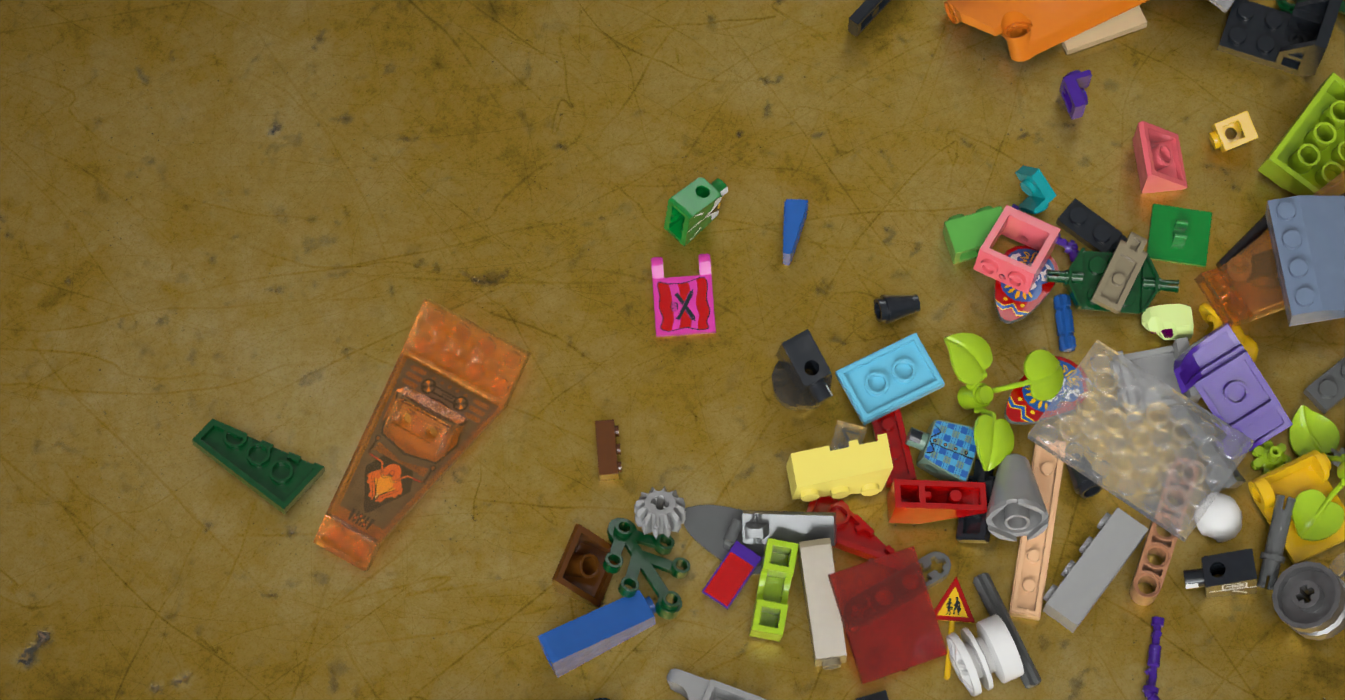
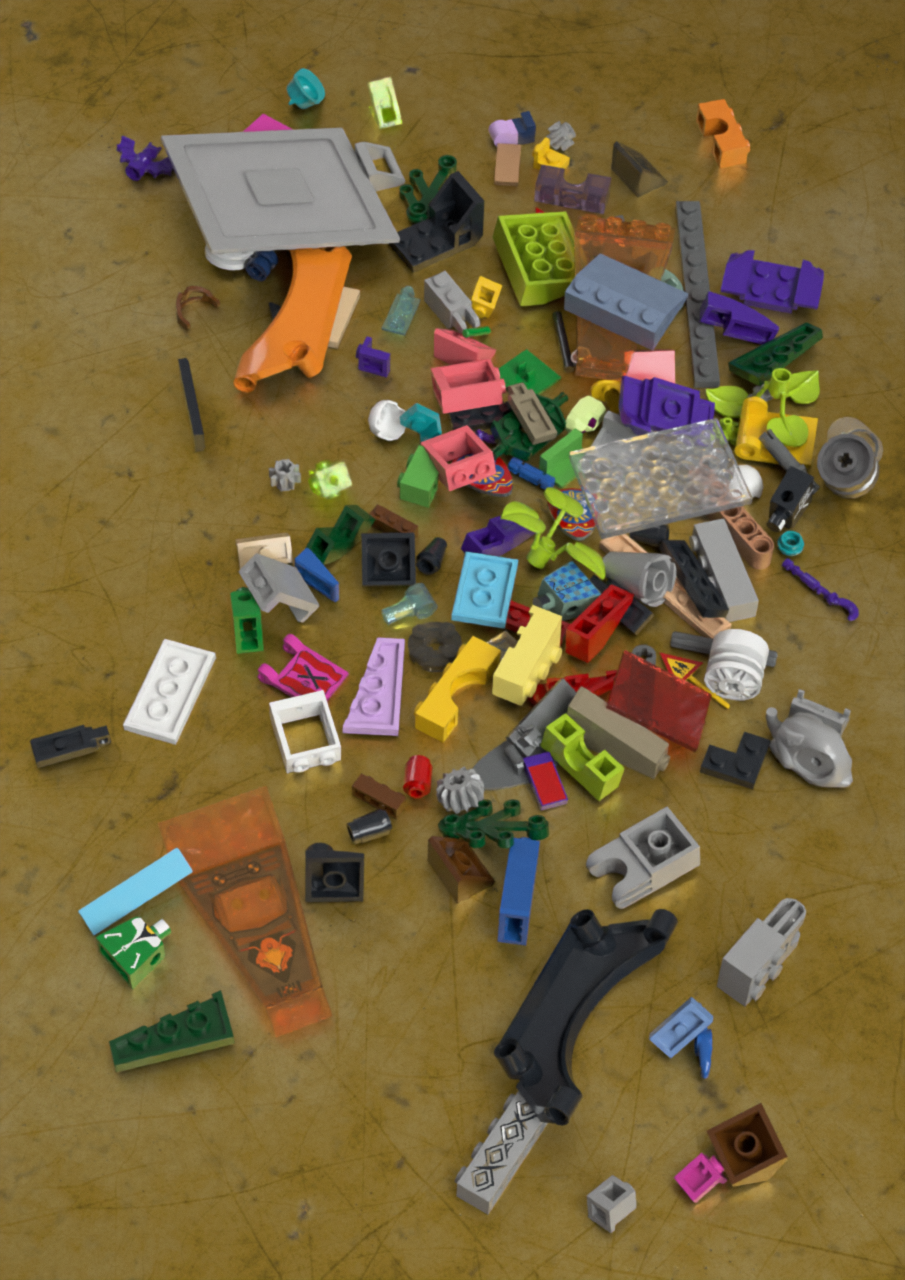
camera: 60 degrees left, 15 degrees down
black torso [776,329,833,405] -> none
none -> black hinge [30,725,111,768]
none -> medium azure tile [78,847,193,936]
none -> green torso [96,917,171,990]
none -> white tile [123,639,216,745]
none -> tan panel [235,533,293,569]
none -> light grey panel [238,553,320,623]
none -> light grey gear [269,459,301,492]
none -> white window [269,690,341,773]
none -> dark green brick [304,505,375,565]
none -> black slope [305,843,364,902]
none -> clear neon green brick [308,459,353,499]
none -> lavender wing [343,638,405,736]
none -> black piece [346,809,392,845]
none -> black slope [361,532,416,587]
none -> white hair [368,400,406,441]
none -> reddish brown piece [369,504,418,539]
none -> clear light blue pin [381,583,438,625]
none -> clear light blue hinge [382,286,421,336]
none -> red brick [403,755,433,798]
none -> yellow arch [413,636,501,743]
none -> light grey hinge [424,271,480,334]
none -> coral window [431,359,506,414]
none -> dark purple slope [461,516,535,557]
none -> green piece [462,326,491,338]
none -> bright green panel [539,428,585,489]
none -> slope [619,349,675,383]
none -> black plate [659,540,730,618]
none -> teal plate [777,531,804,556]

